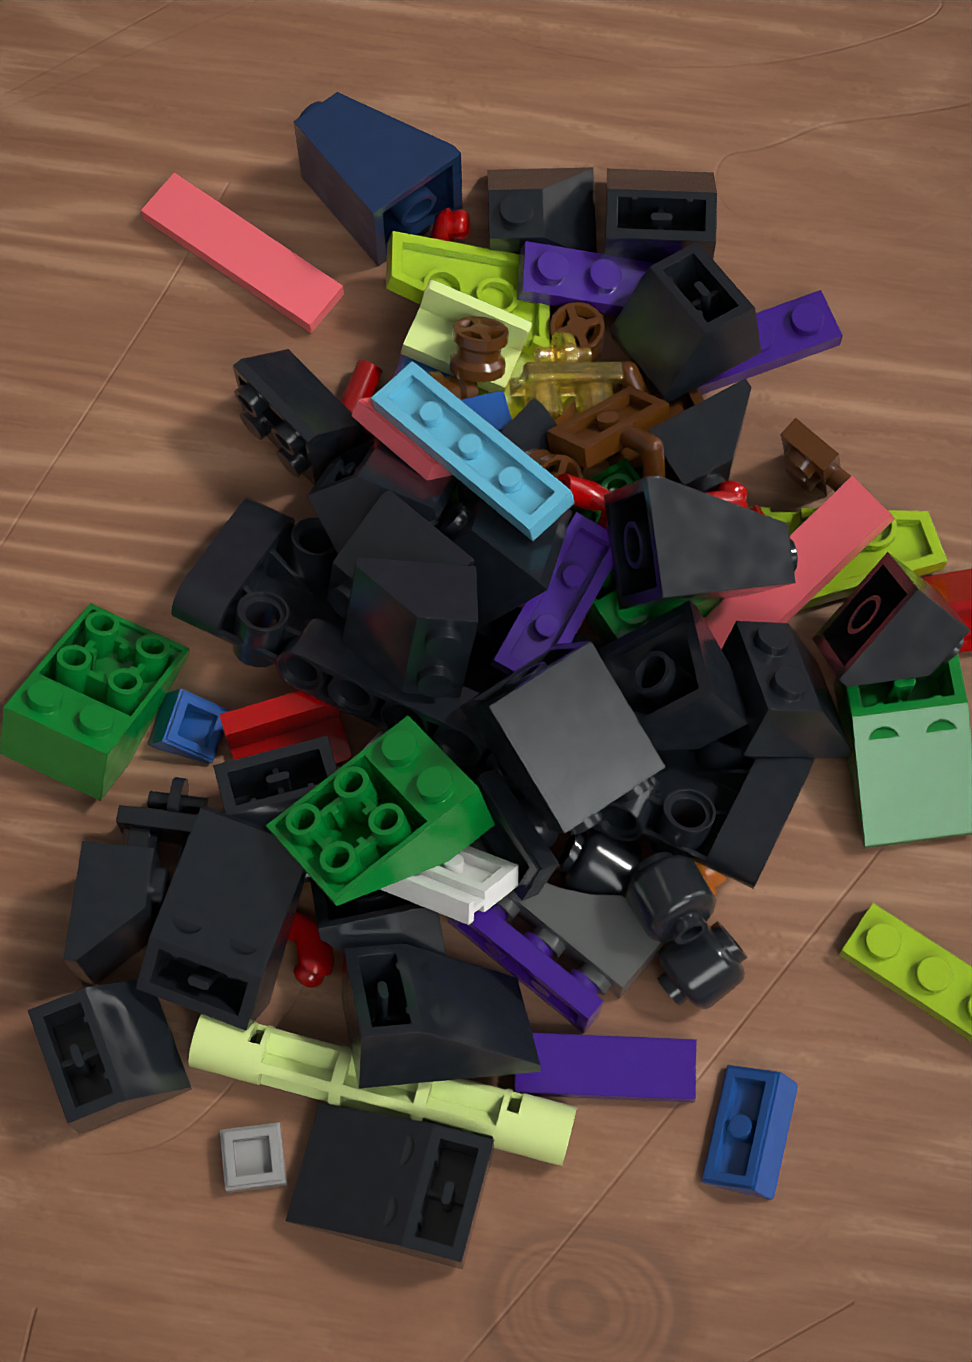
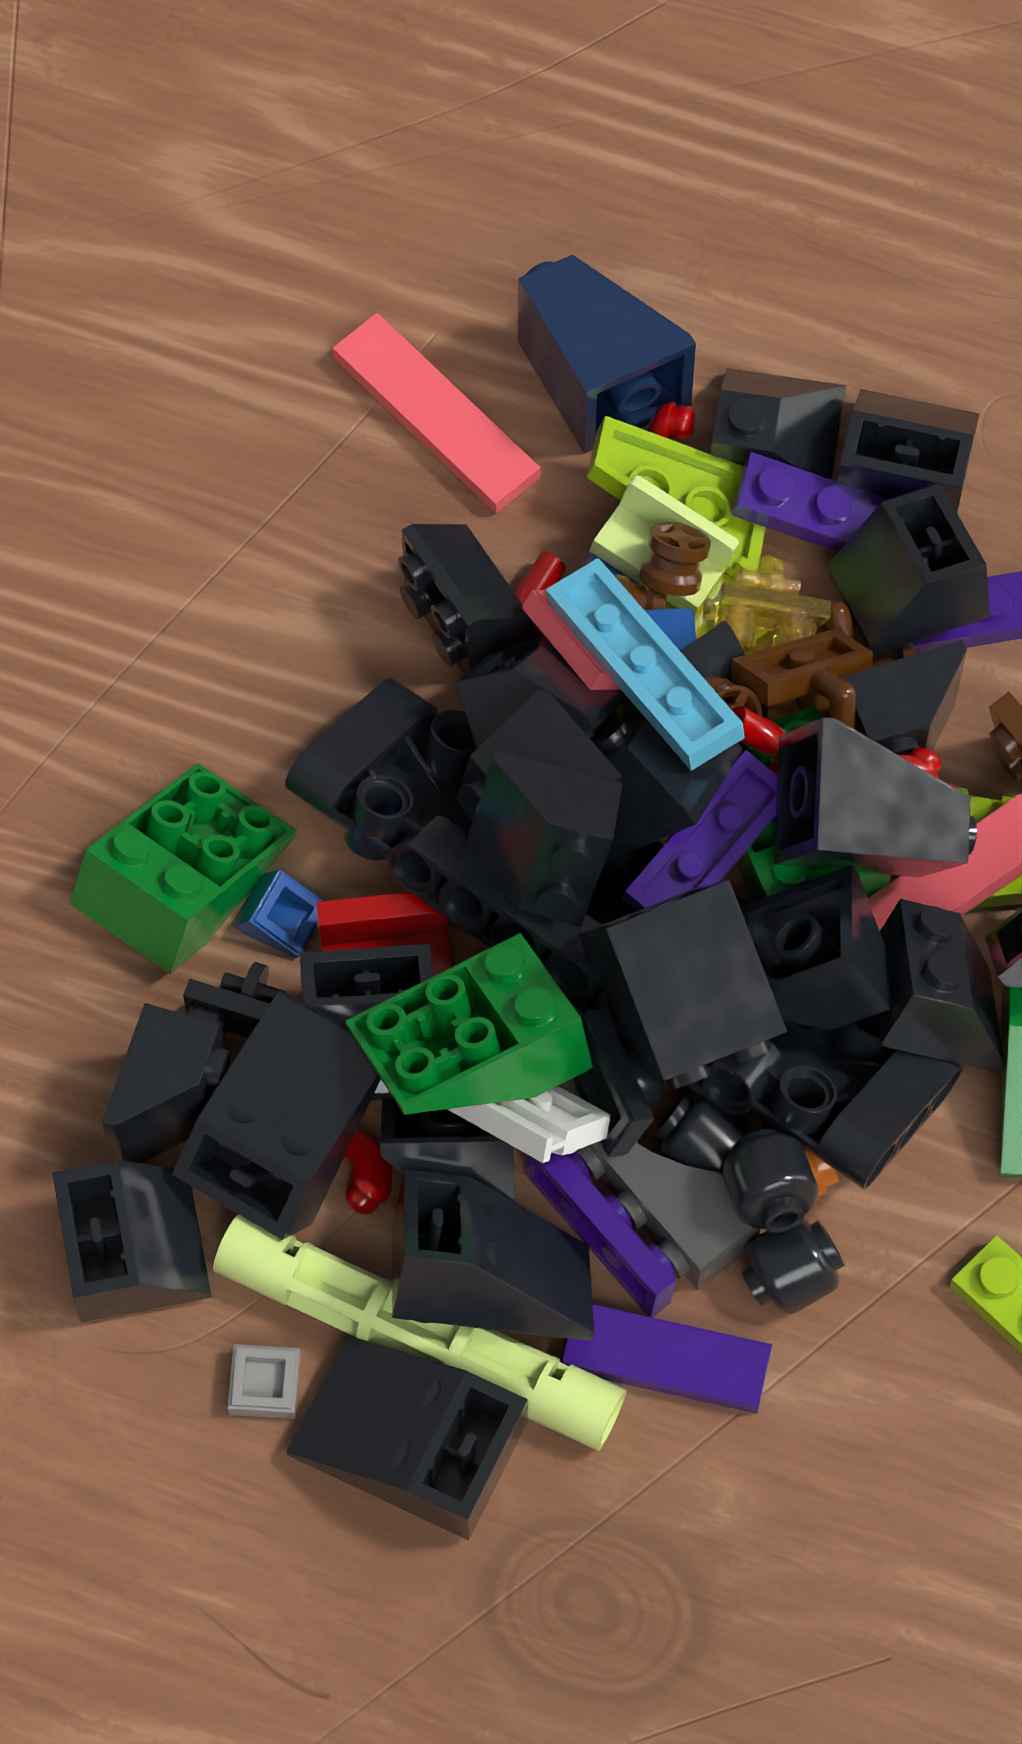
camera: 10 degrees right, 5 degrees down
reddish brown wheel [550,302,605,370] -> none
blue slope [701,1065,798,1200] -> none

